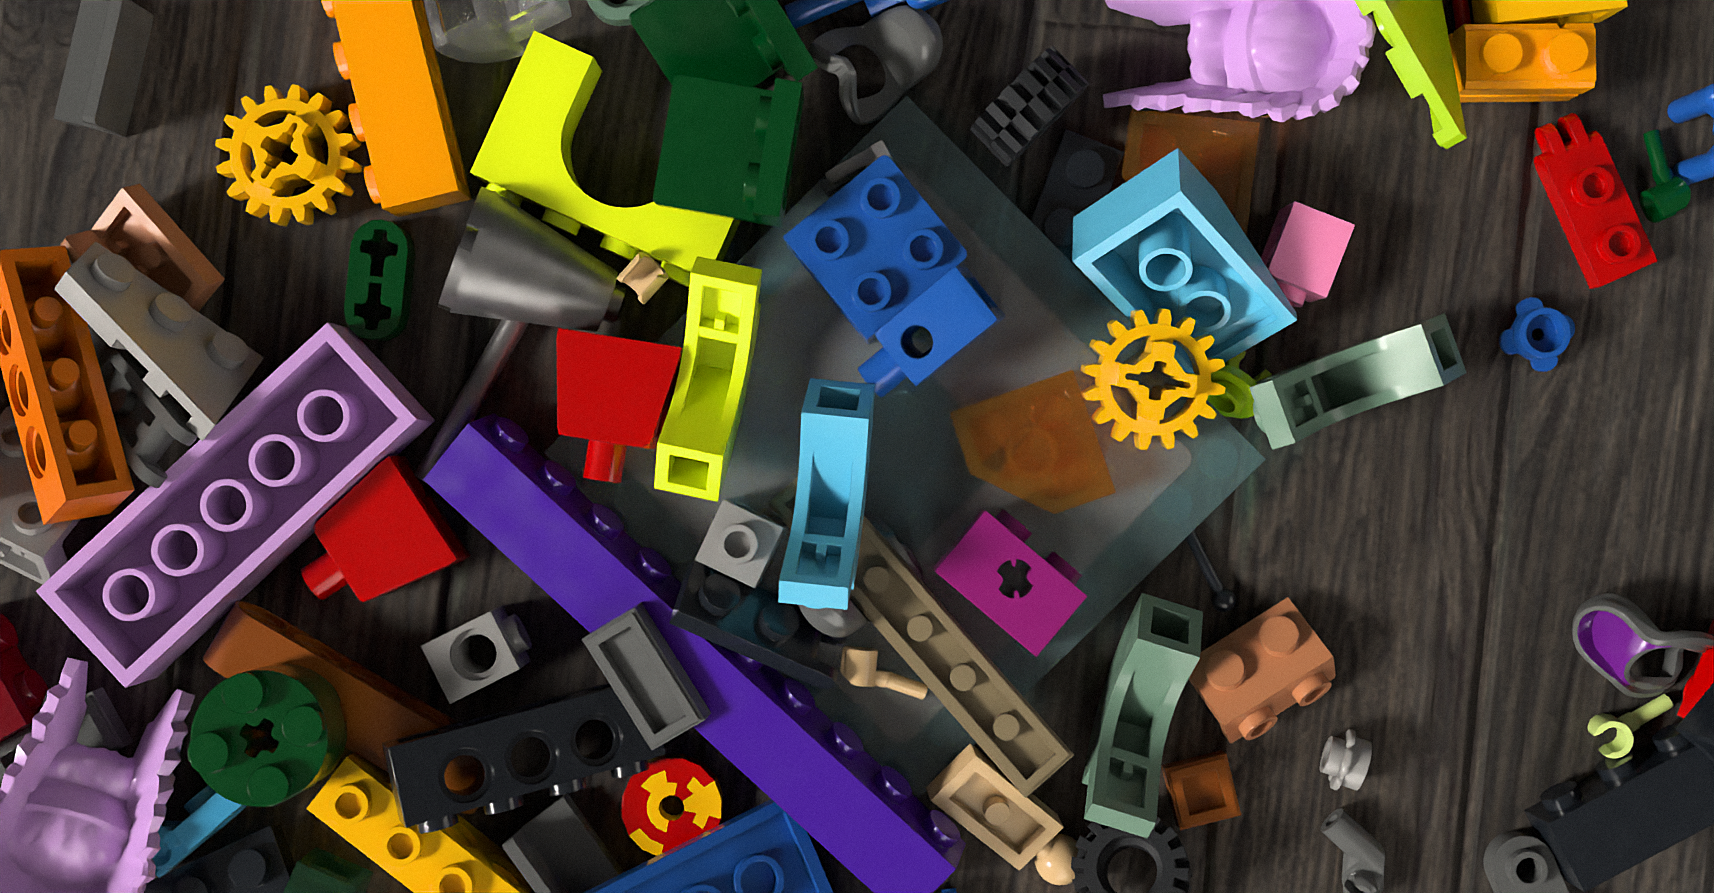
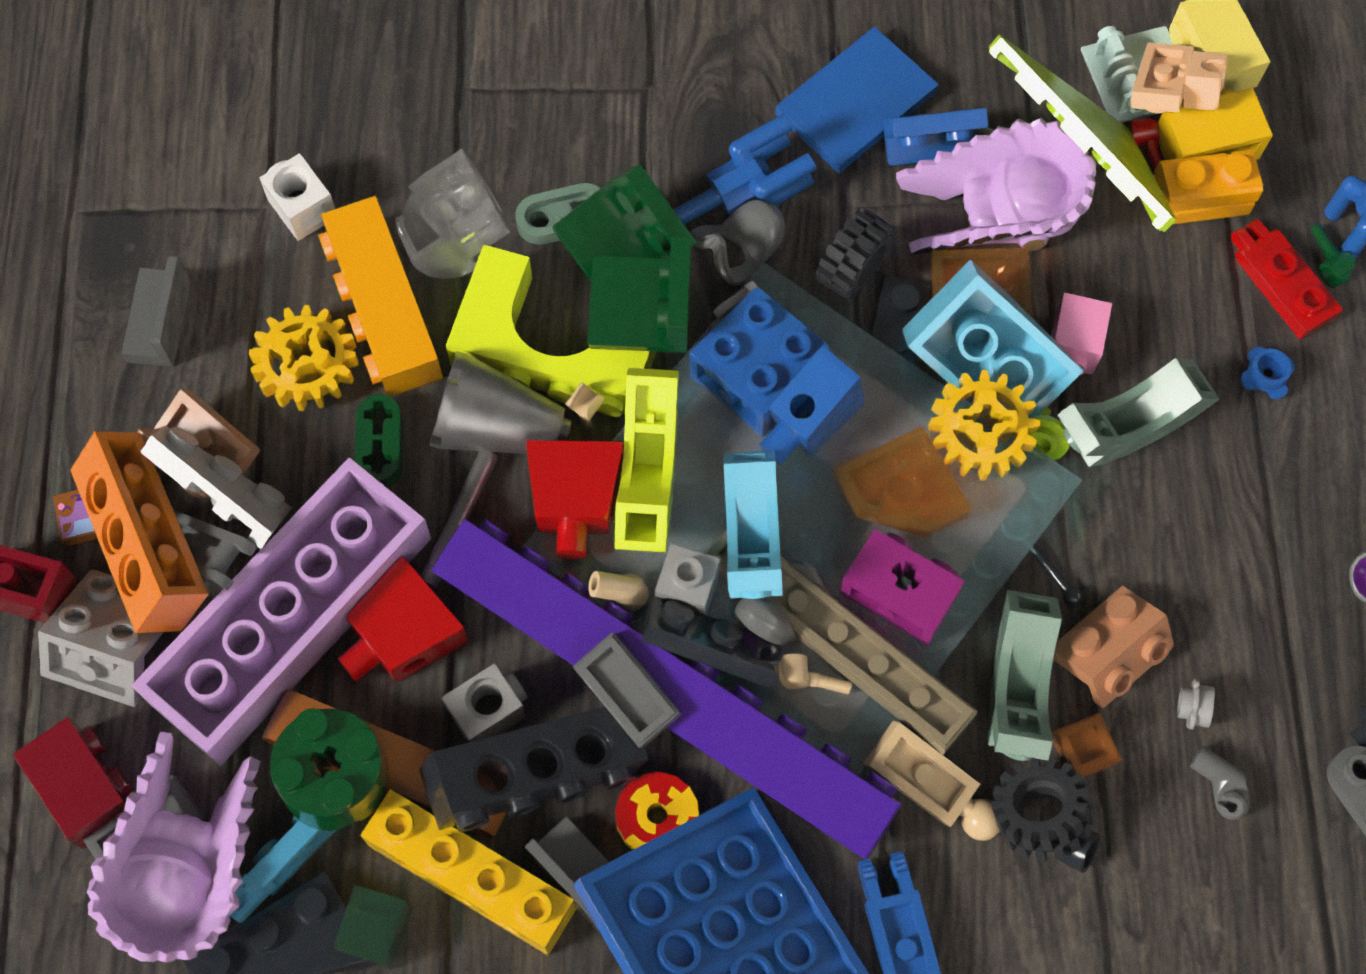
camera: 15 degrees left, 20 degrees down
none -> tan arm [588,571,649,610]

